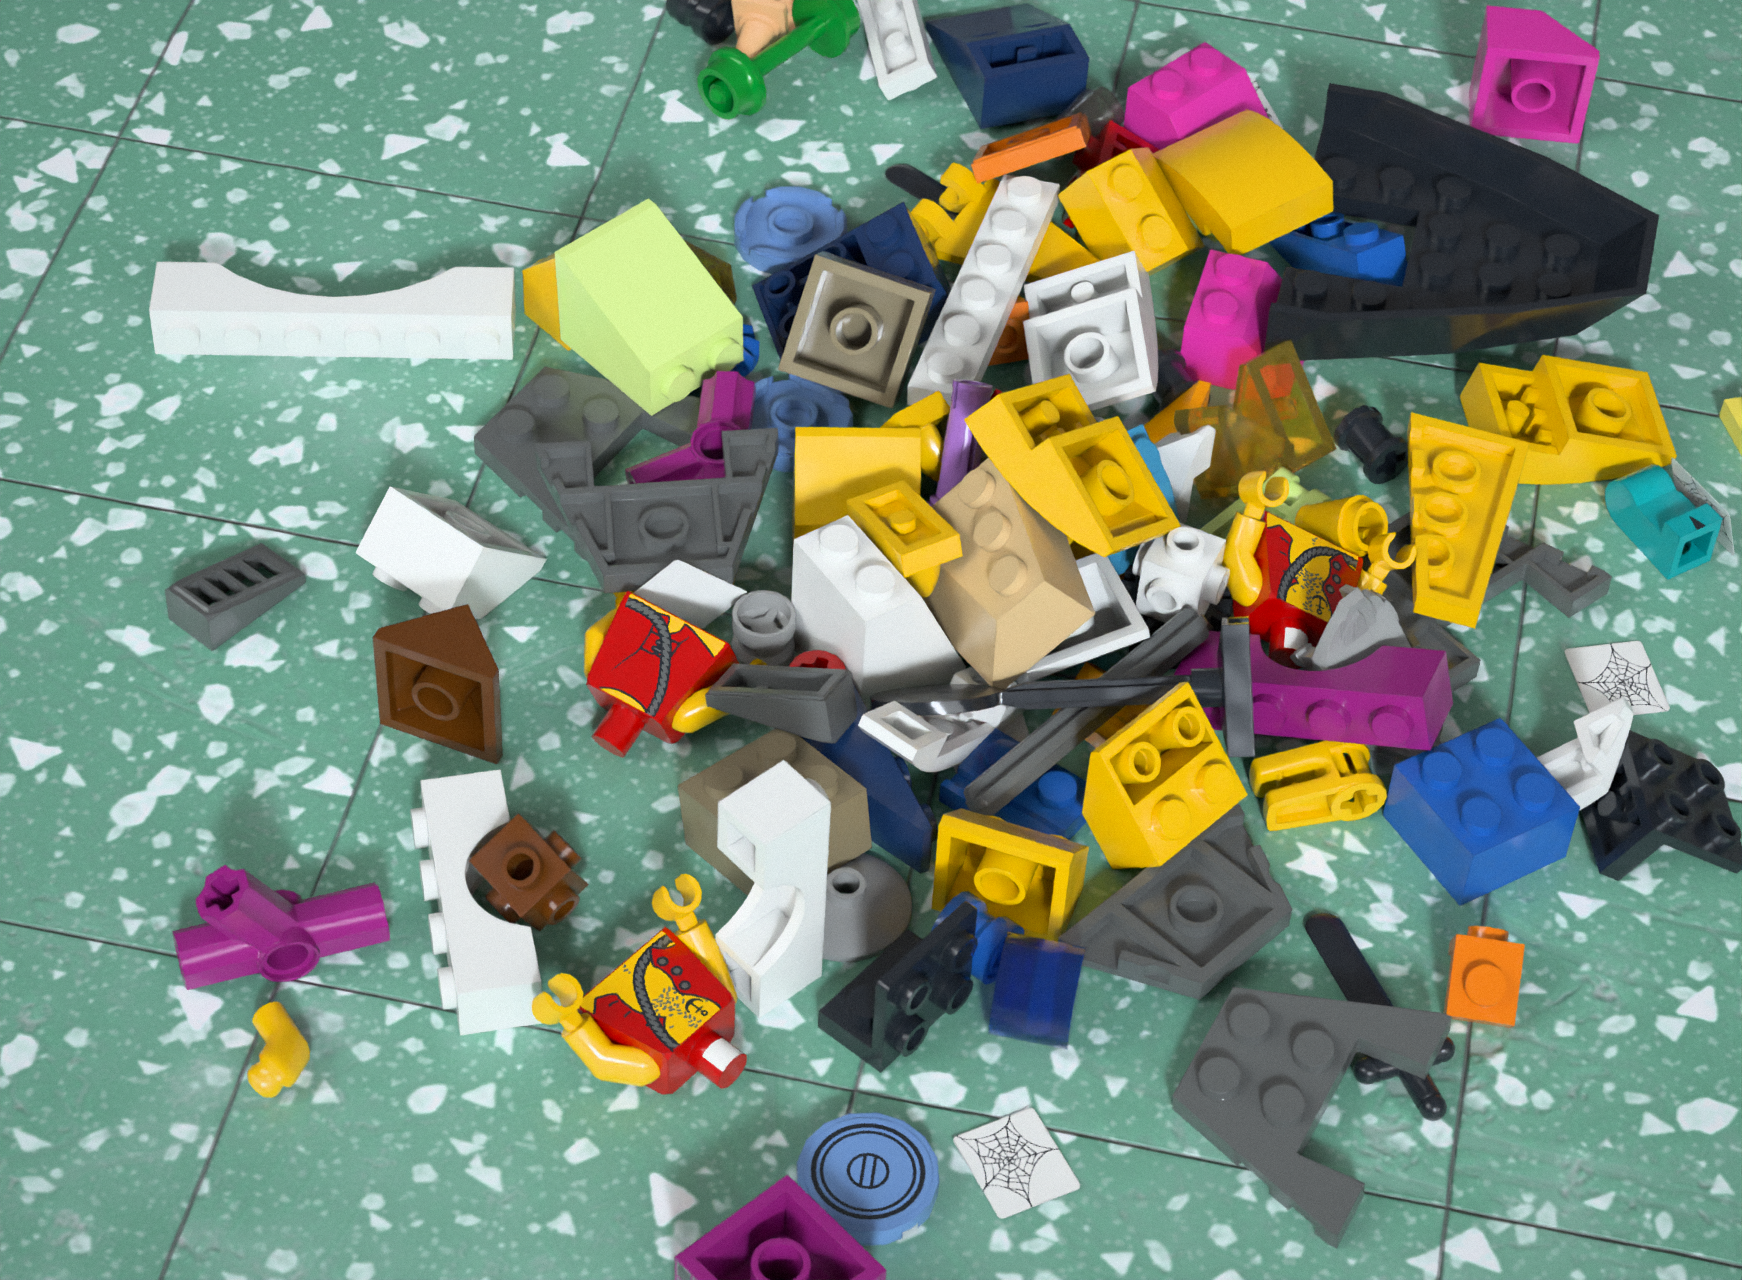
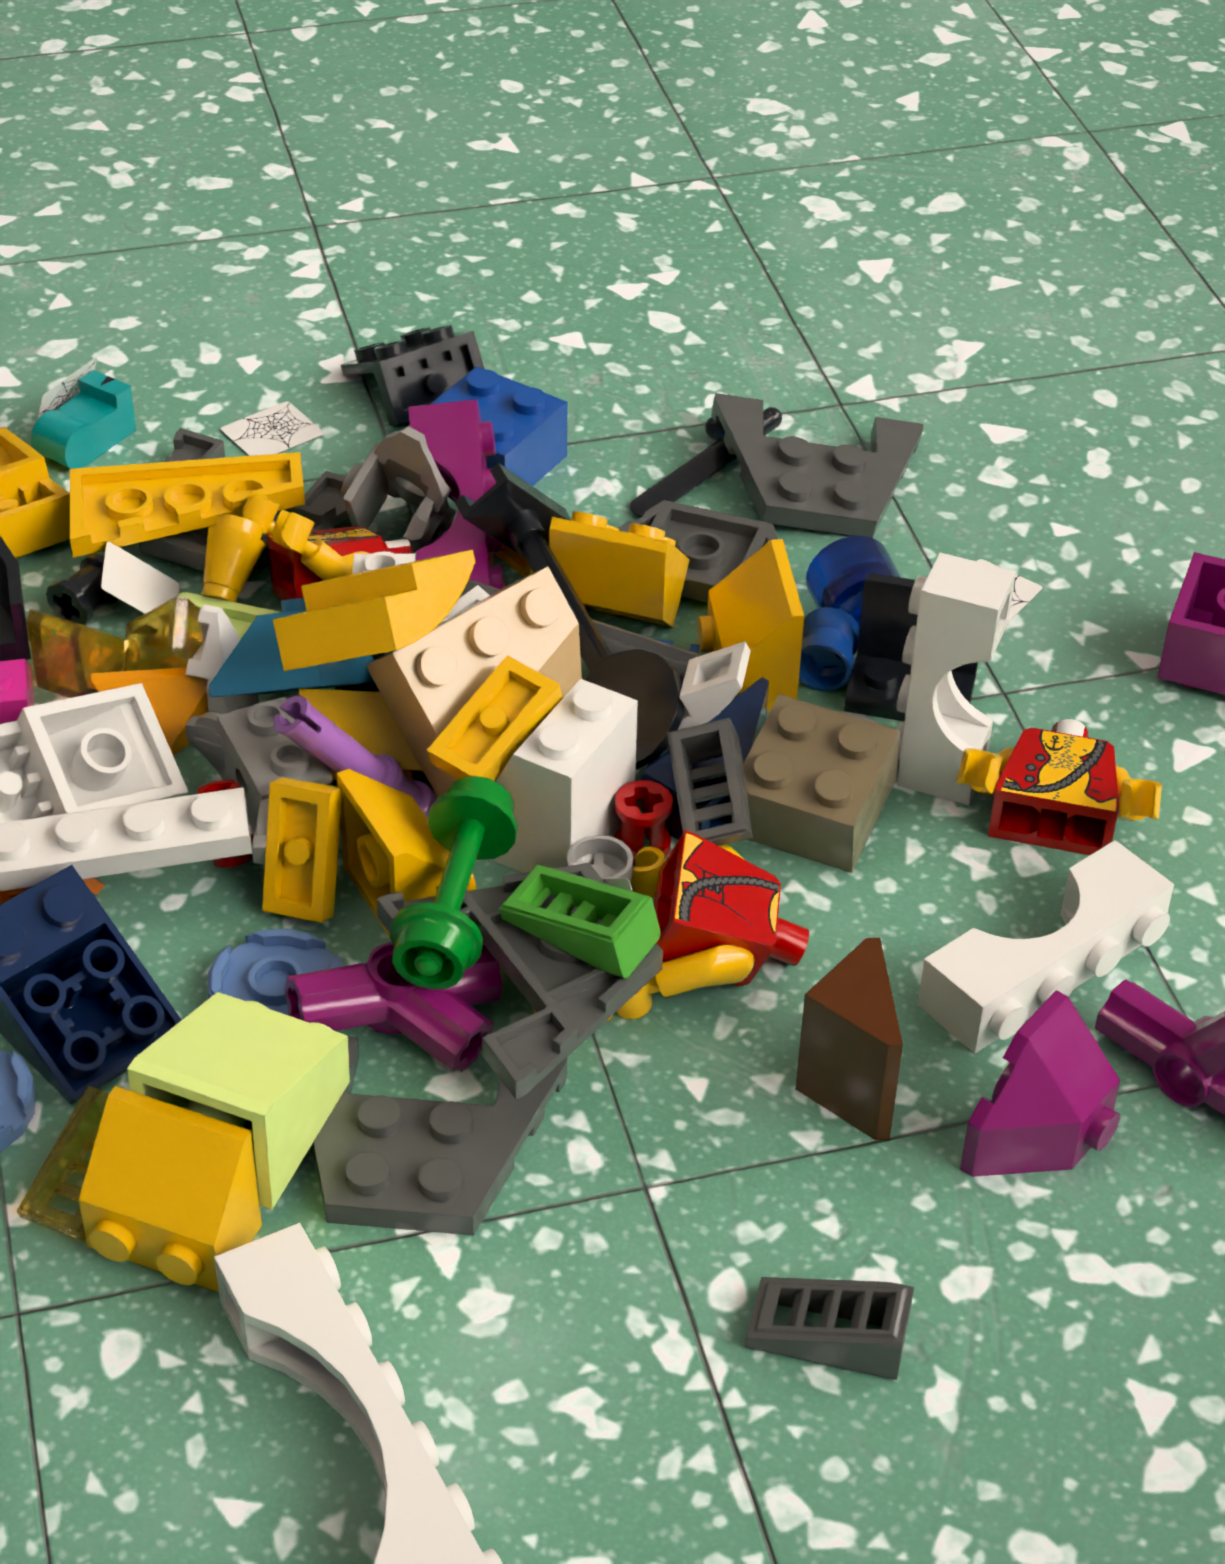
camera: 115 degrees left, 5 degrees down
white slope [356,486,547,619] -> none
reddish brown brick [469,813,589,932] -> none
dark tan brick [778,251,936,408] -> none
medium blue tile [796,1113,939,1246] -> none
orange bracket [1444,926,1525,1028] -> none
white slope [1537,697,1634,811] -> none
none -> white sticker [101,542,180,622]
none -> green piece [390,776,518,990]
none -> bright green slope [499,864,661,978]
none -> magenta slope [960,990,1120,1177]

